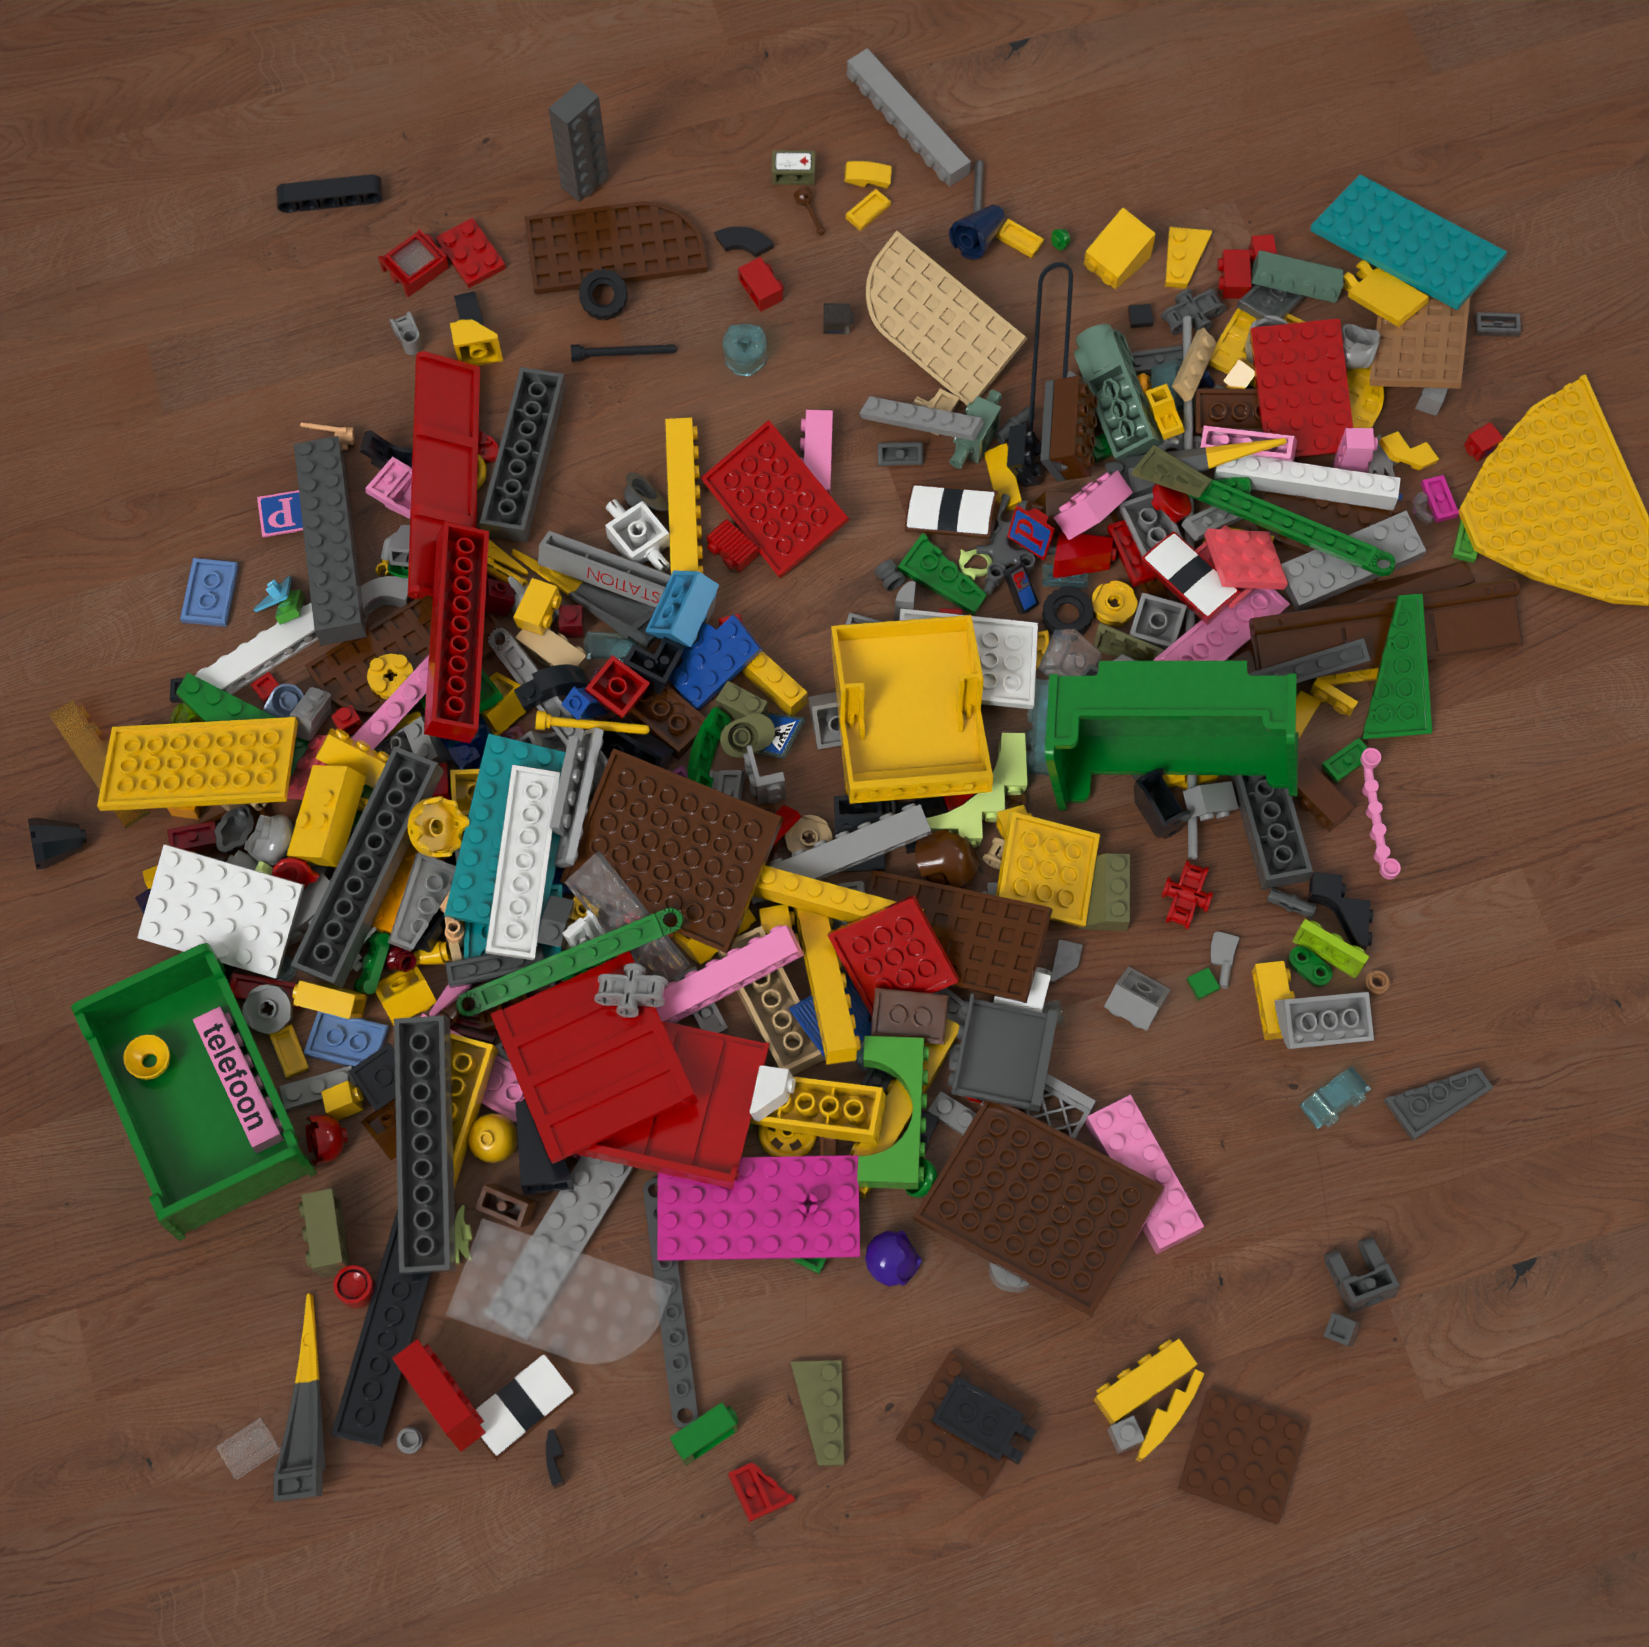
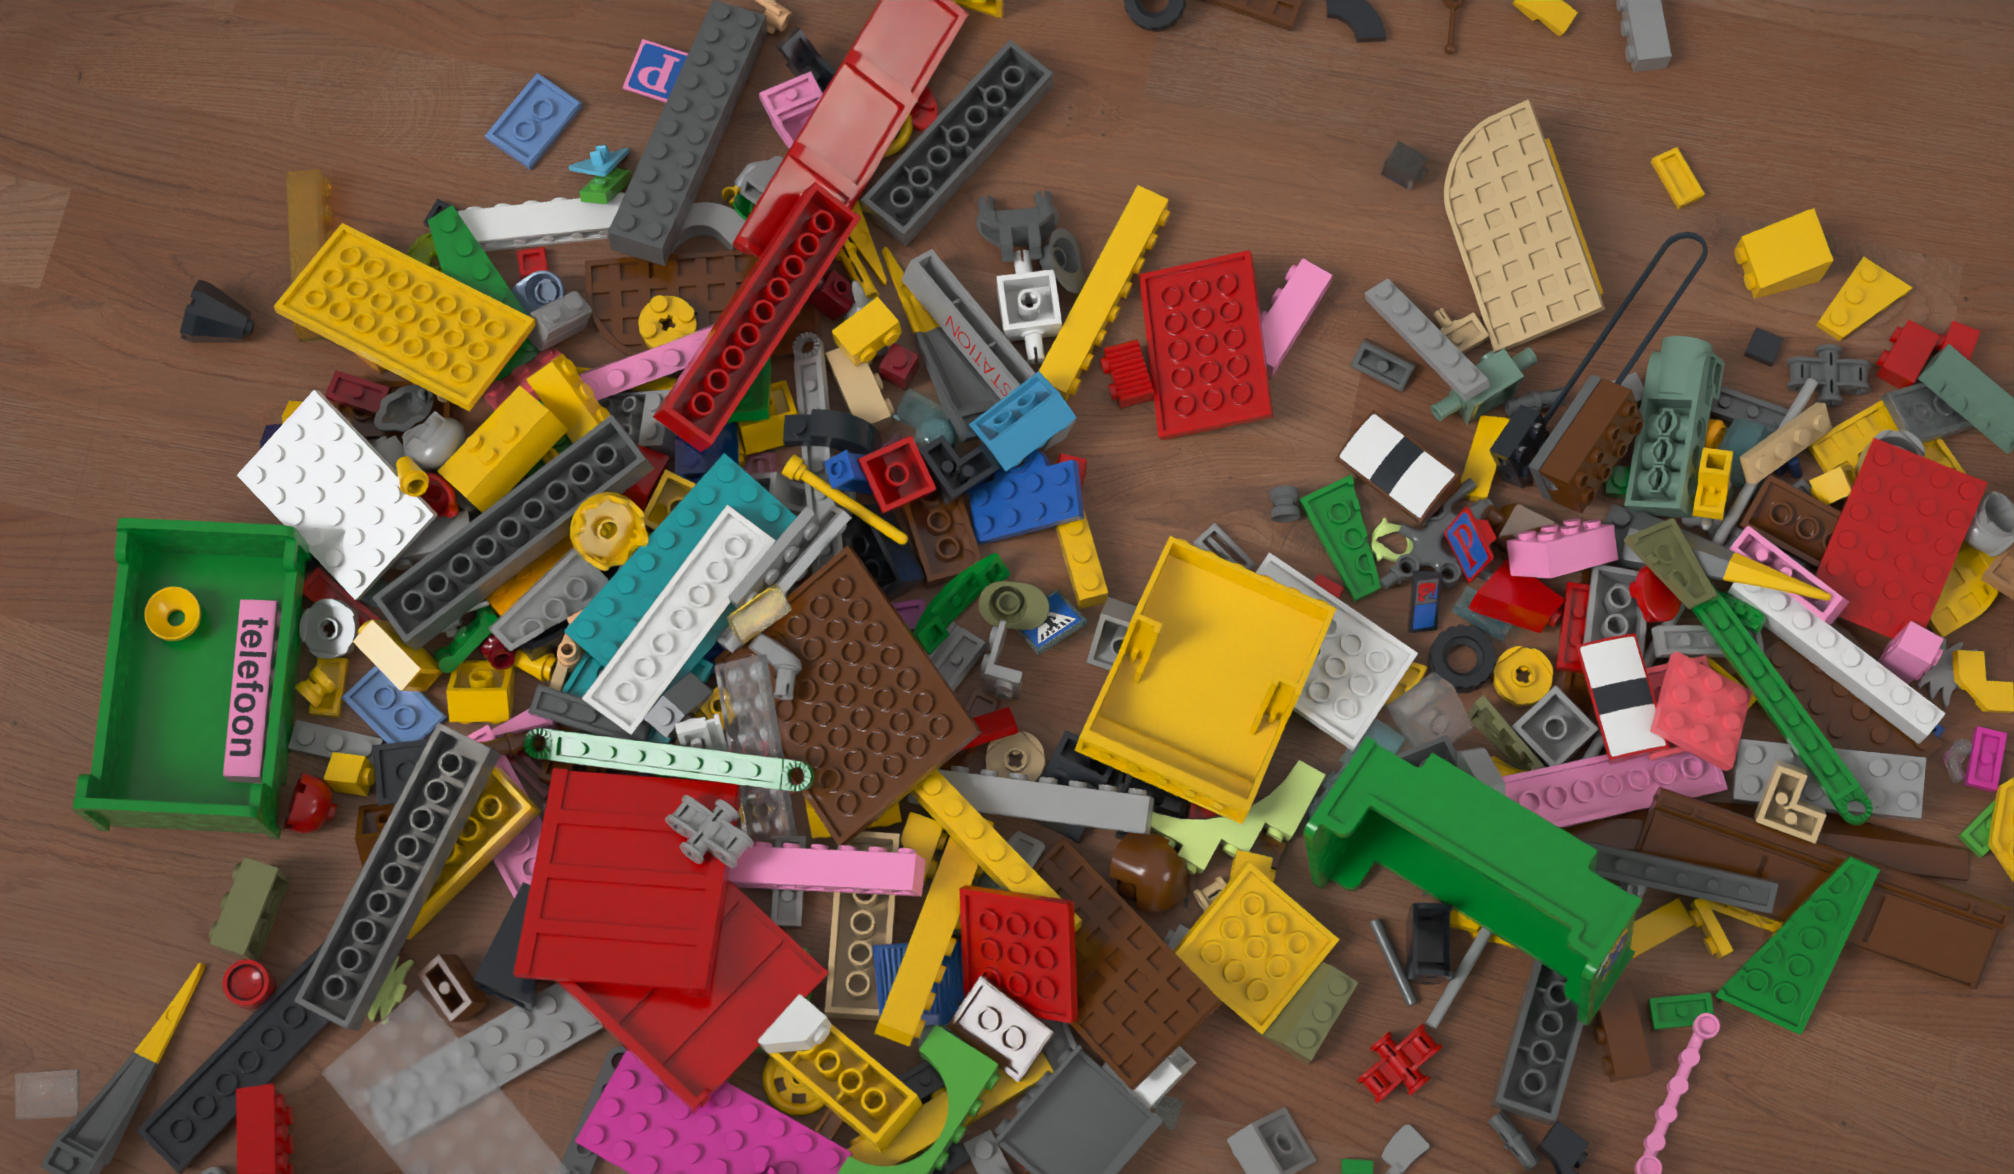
camera: 30 degrees right, 5 degrees up
red brick [331,705,363,737] -> none
yellow cylinder [468,1113,518,1163] -> none
black piece [571,344,677,362] -> none
olive brick [716,681,769,720] -> none
clear light blue brick [723,324,767,376] -> none
red brick [738,257,784,312] -> none
yellow tile [846,189,891,231] -> none
light grey slope [894,581,916,621] -> none
dark blue cone [949,204,1005,260] -> none
flat silver bar [973,160,984,213] -> none
flat silver tile [1050,939,1083,984] -> none
green plate [1051,228,1070,251] -> none
light grey brick [1183,781,1239,821] -> none
none -> yellow wheel [294,666,337,708]
none -> yellow cone [396,456,429,497]
none -> clear yellow tile [726,584,792,644]
none -> light grey arm [749,633,801,700]
none -> dark grey connector [975,190,1059,262]
none -> dark grey bar [1369,918,1418,1007]
none -> tan brick [1754,759,1826,843]

